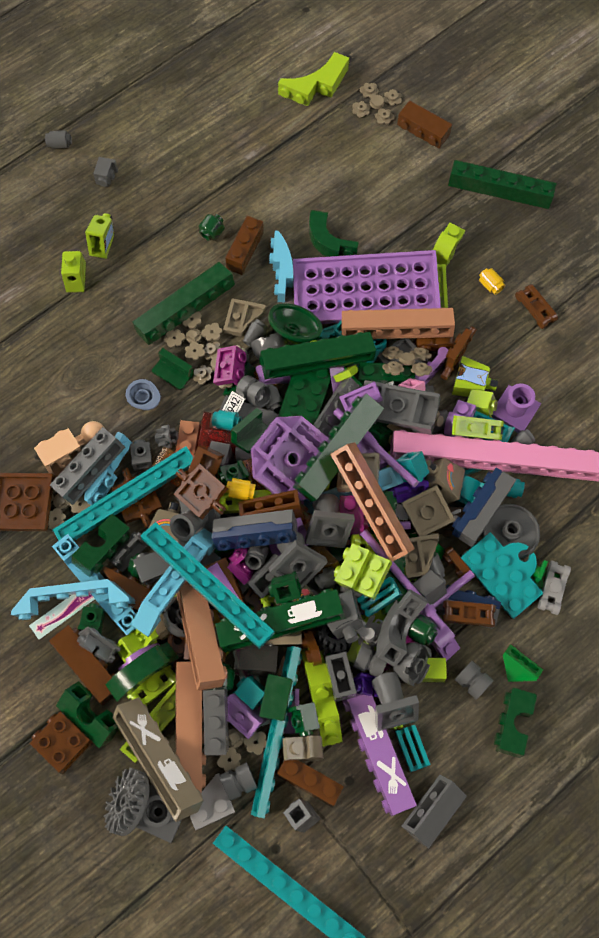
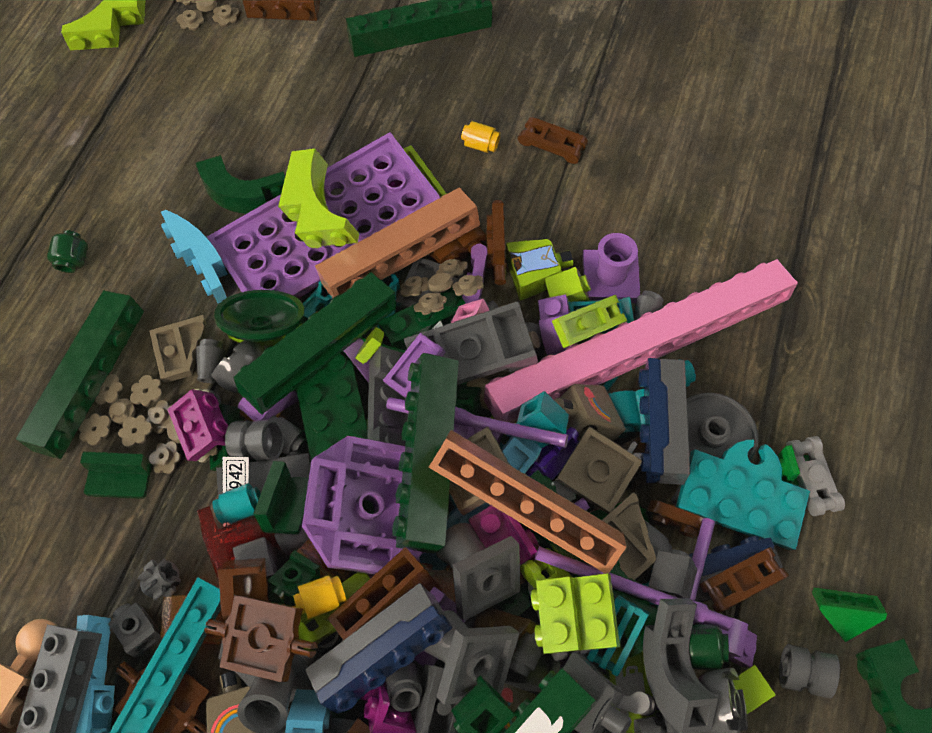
camera: 30 degrees left, 5 degrees down
sand blue piece [125,379,161,410] -> none
nougat plate [175,420,200,457] -> none
reddish brown brick [225,216,264,275] -> none
lime brick [433,223,465,267] -> none
none -> lime arch [278,148,360,248]

